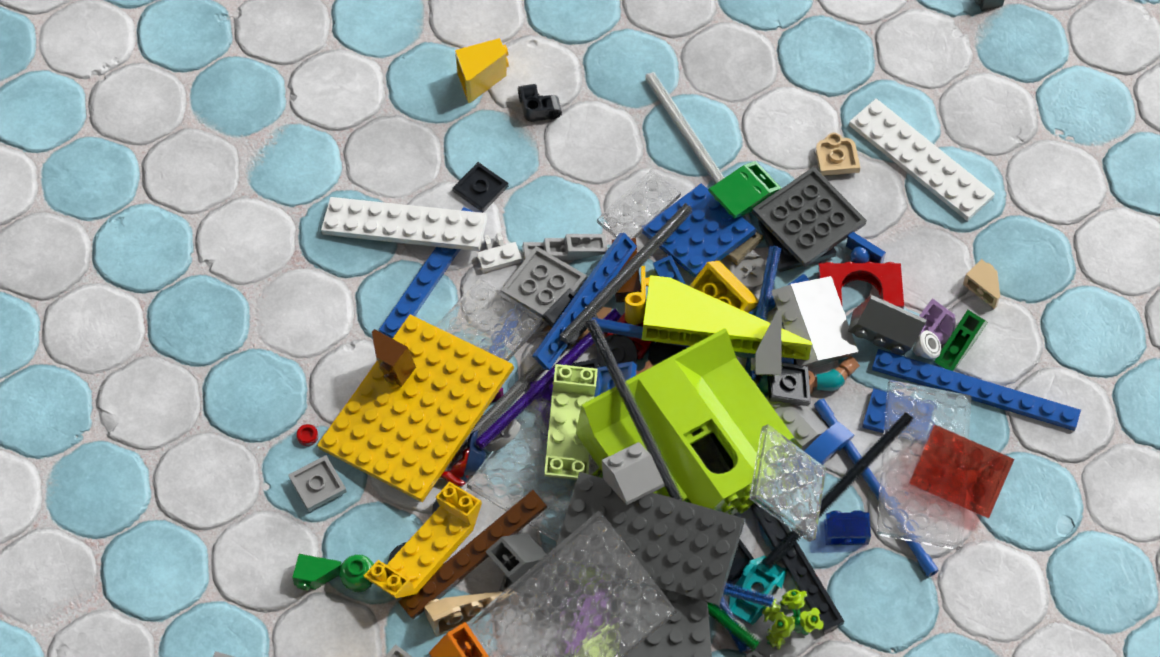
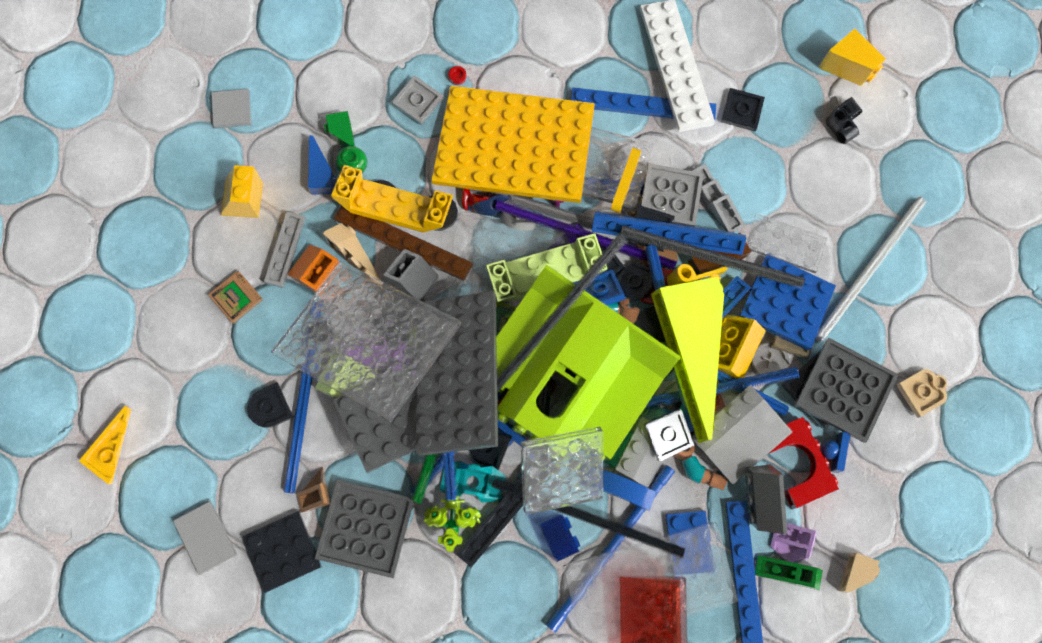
camera: 60 degrees right, 15 degrees up
reddish brown slope [372,329,416,387] -> none
white hinge [477,232,522,273] -> none
light grey slope [602,442,664,505] -> none
green slope [708,161,781,218] -> none
light grey slope [751,310,782,375] -> none
white plate [849,99,995,221] -> none
white brick [913,331,941,359] -> none
none -> blue slope [308,135,337,195]
none -> yellow beam [611,147,642,213]

